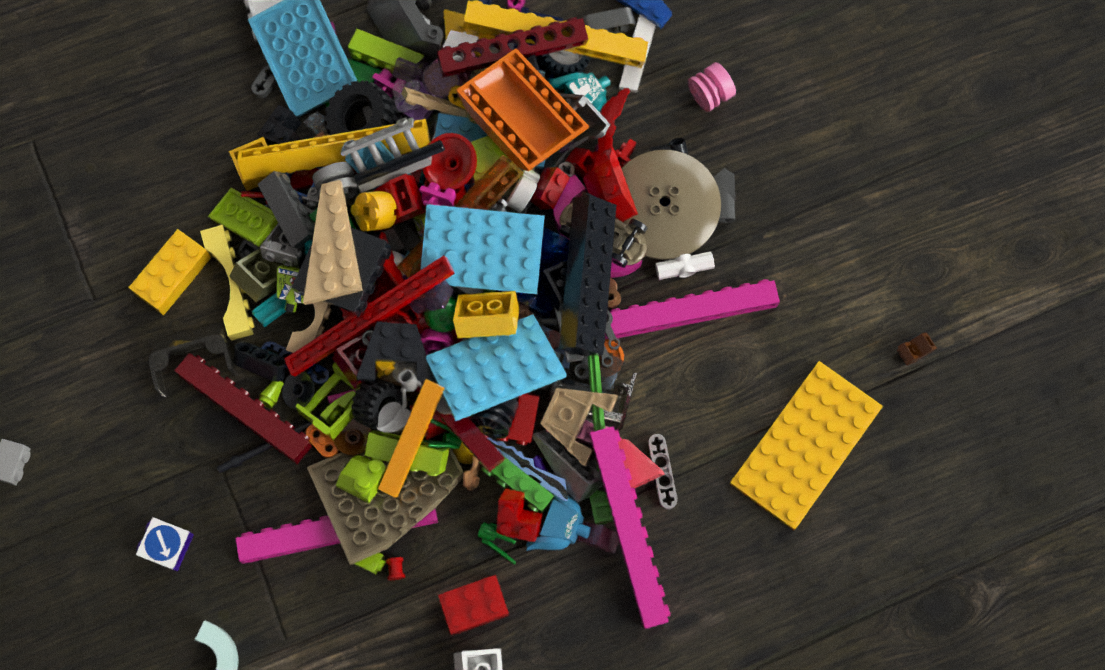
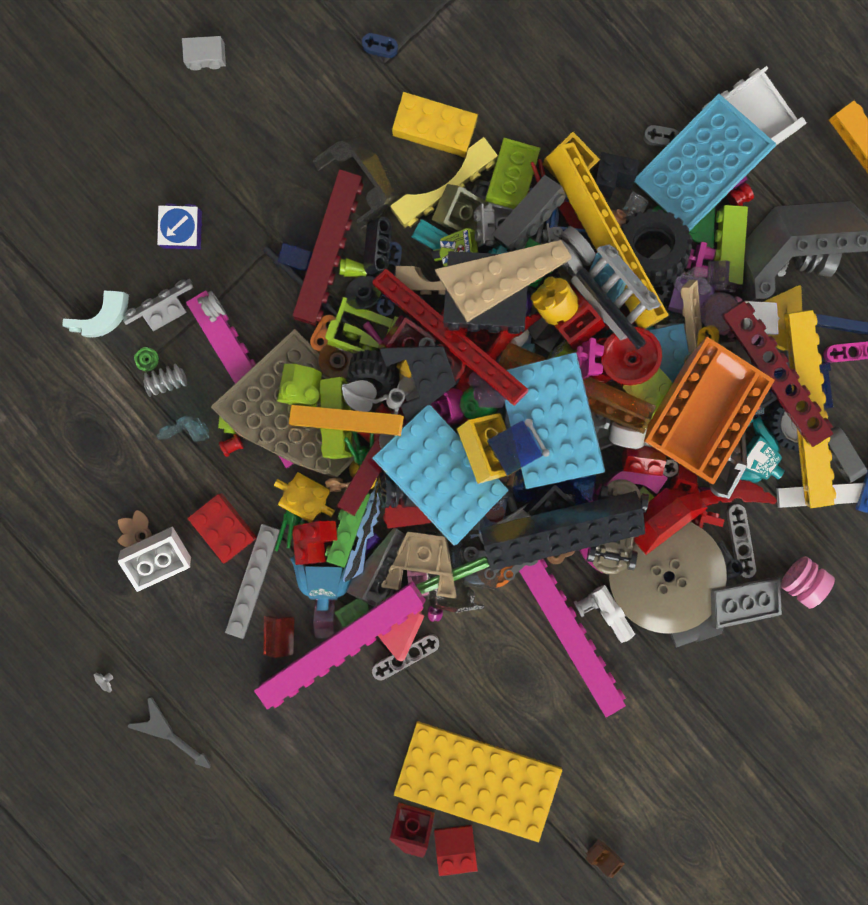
camera: 70 degrees right, 15 degrees up
none -> light grey bracket [123,279,193,331]
none -> bright green plate [134,347,159,371]
none -> light grey piece [143,364,187,397]
none -> clear light blue bracket [156,416,209,441]
none -> light grey wheel [197,291,226,322]
none -> light grey plate [225,524,280,639]
none -> clear red panel [263,616,294,658]
none -> yellow plate [274,472,335,523]
none -> clear blue tile [278,243,313,272]
none -> dark blue beam [362,33,398,58]
none -> dark red slope [389,802,435,858]
none -> magenta hinge [427,605,443,622]
none -> red slope [434,825,478,876]
none -> clear blue plate [487,420,543,476]
none -> light grey hinge [524,419,550,457]
none -> light grey bush [573,593,599,617]
none -> tile [710,577,782,629]
none -> light grey beam [726,504,756,578]
none -> red wheel [727,183,754,206]

